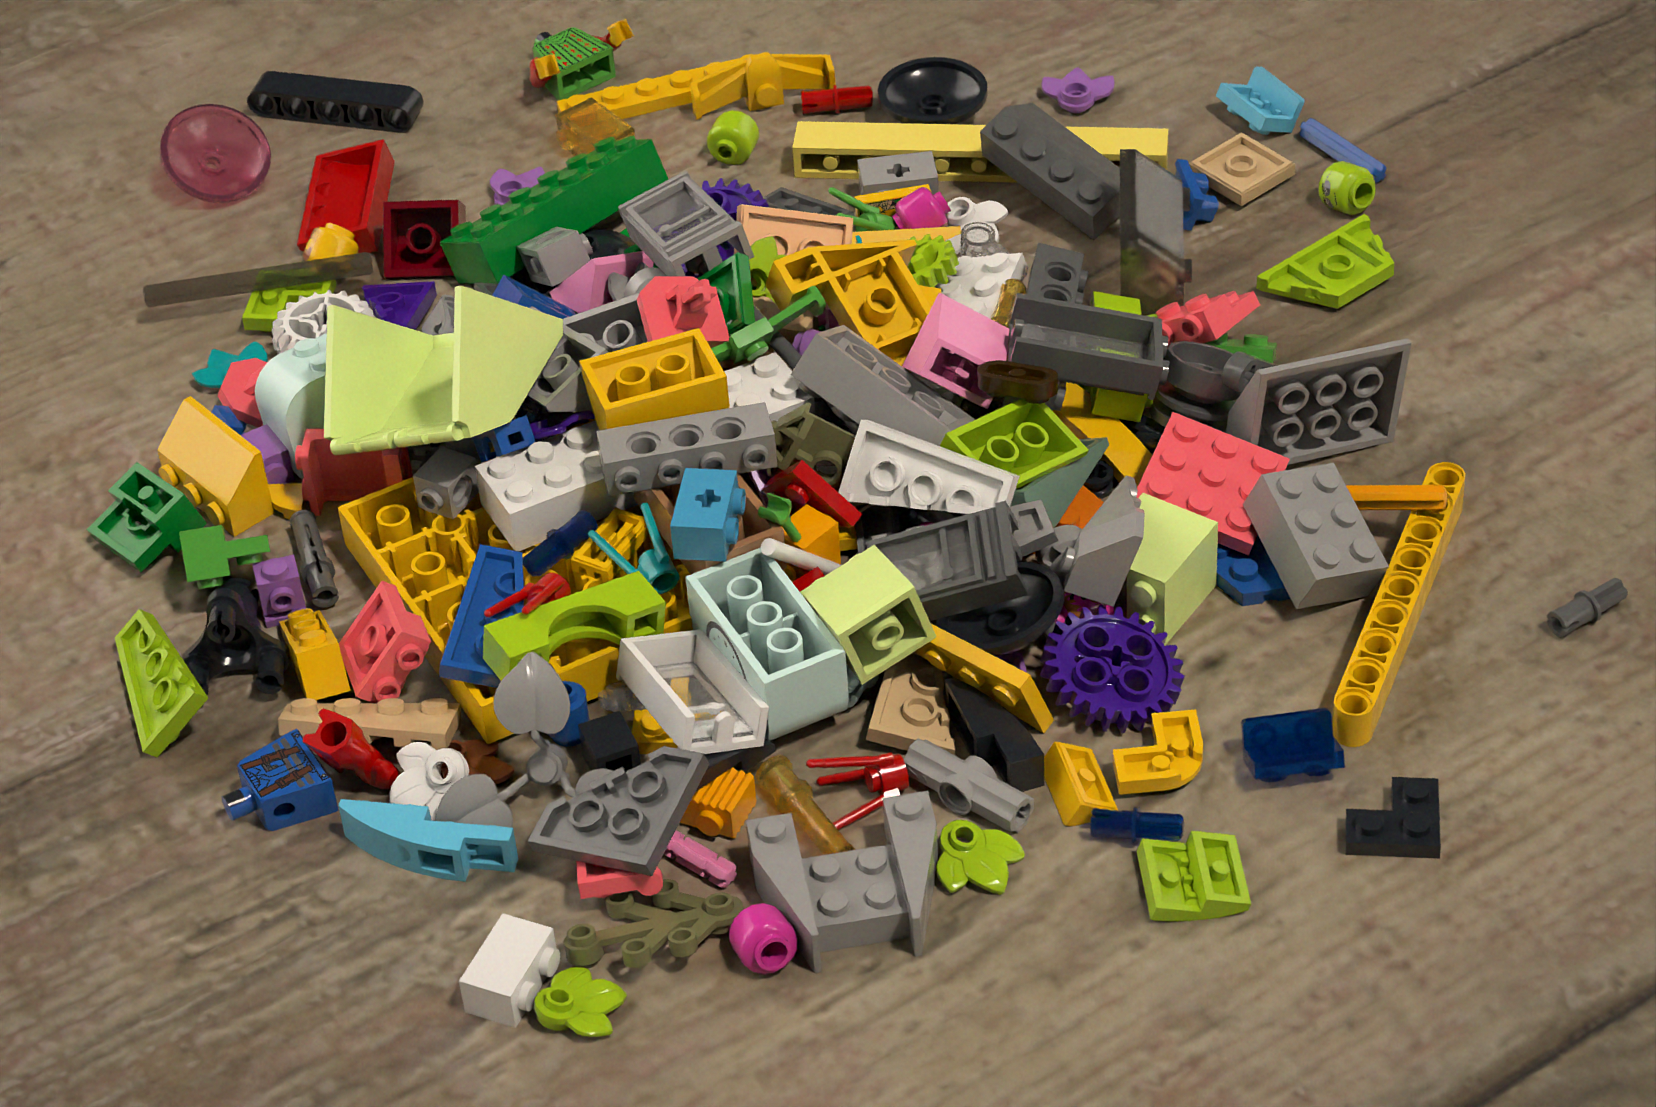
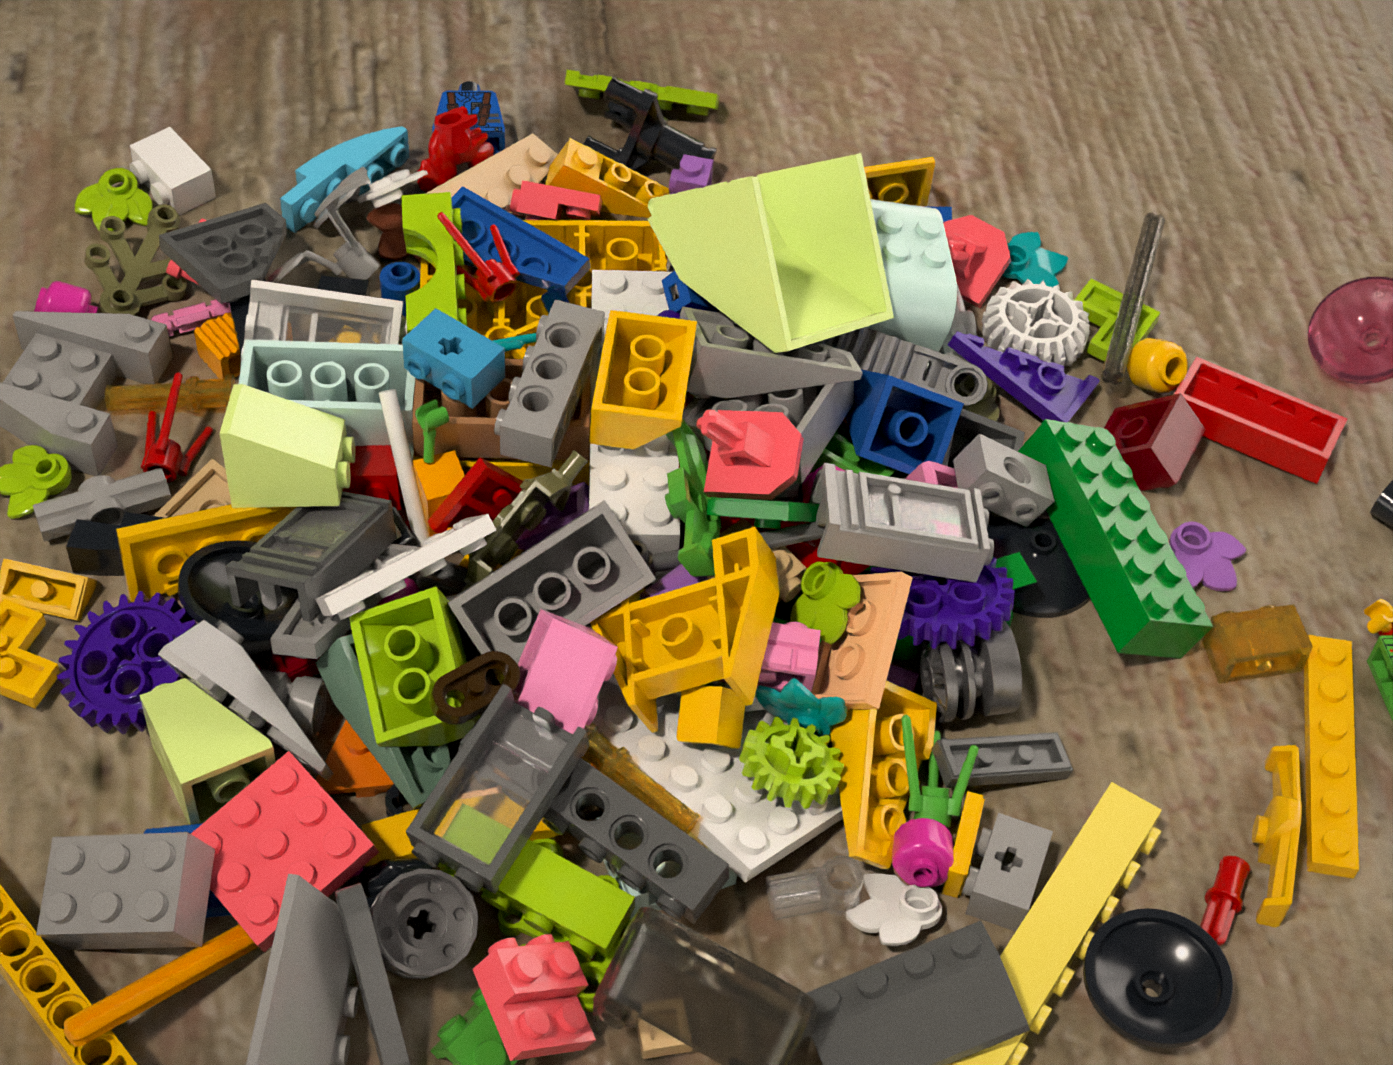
camera: 110 degrees right, 10 degrees up
green brick [86,462,207,572] -> none
bright green brick [179,525,271,589] -> none
lime head [707,110,759,165] -> none

